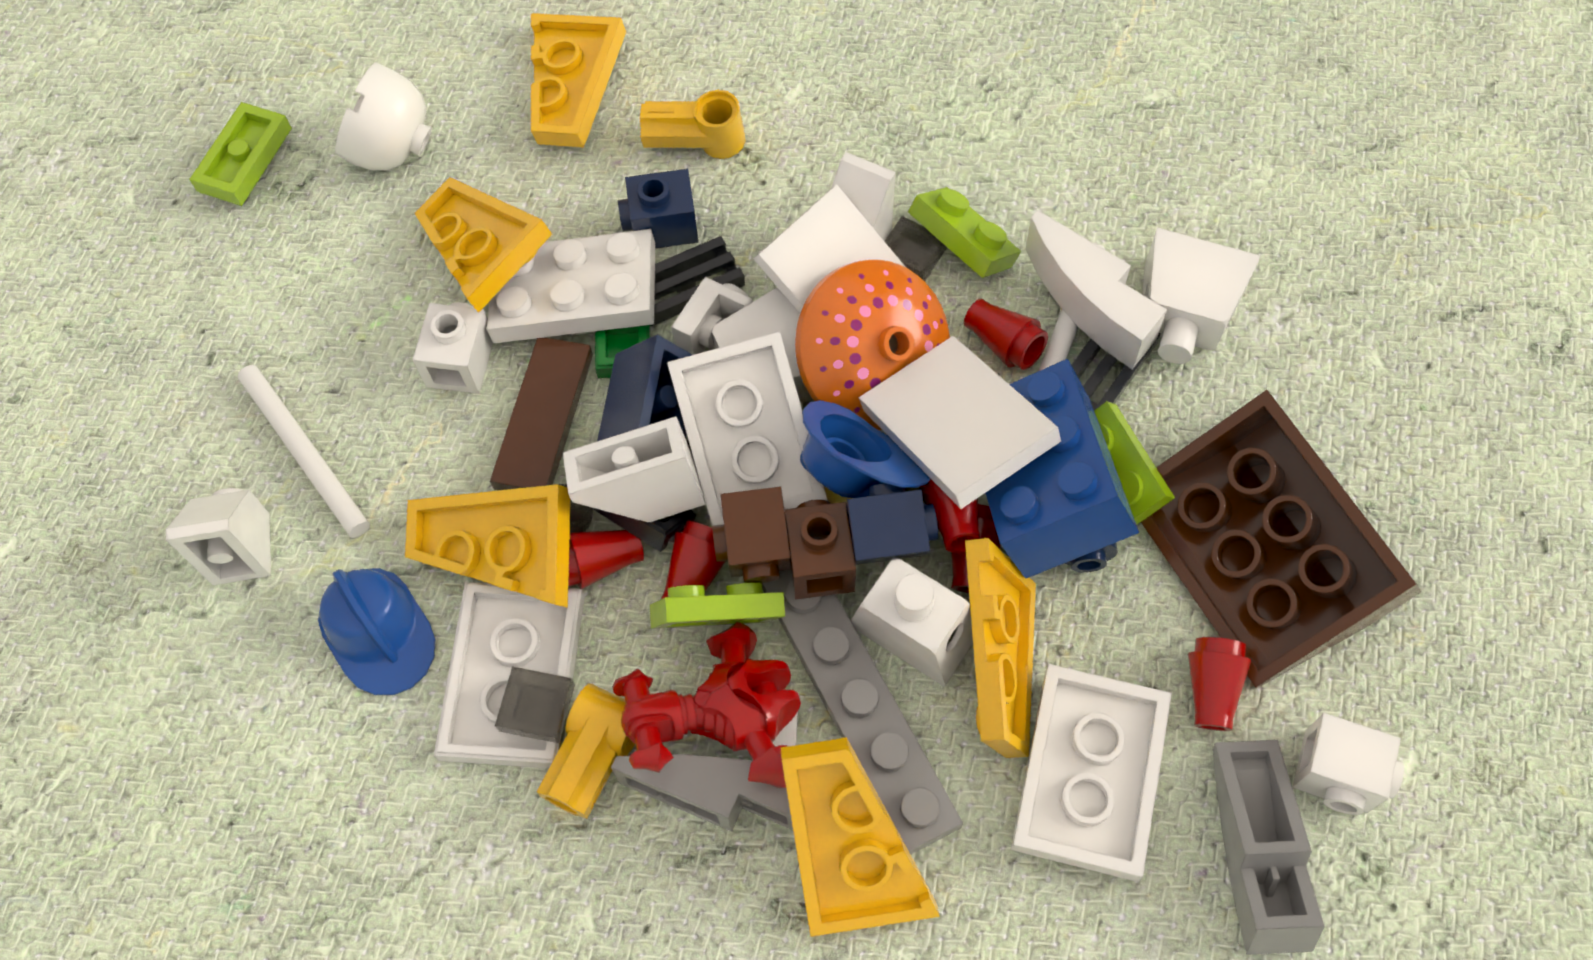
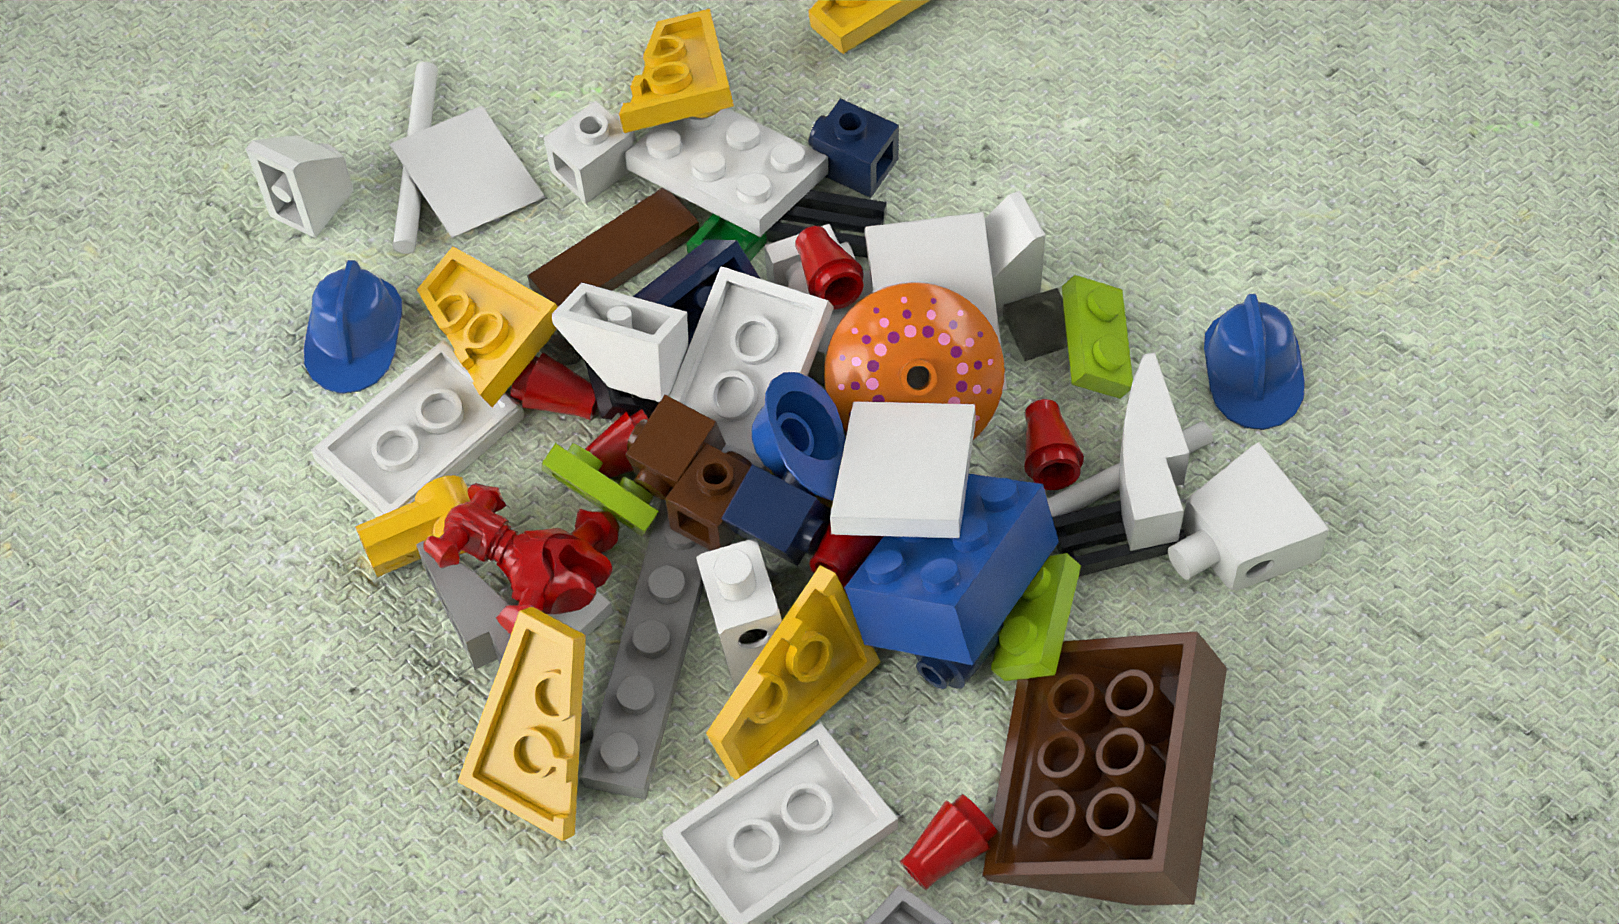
camera: 40 degrees right, 5 degrees down
clear smoke tile [495,666,575,743] -> none
yellow piece [639,89,746,159] -> none
none -> white sticker [389,106,546,238]
none -> red cone [795,226,864,310]
none -> blue piece [1204,293,1305,430]

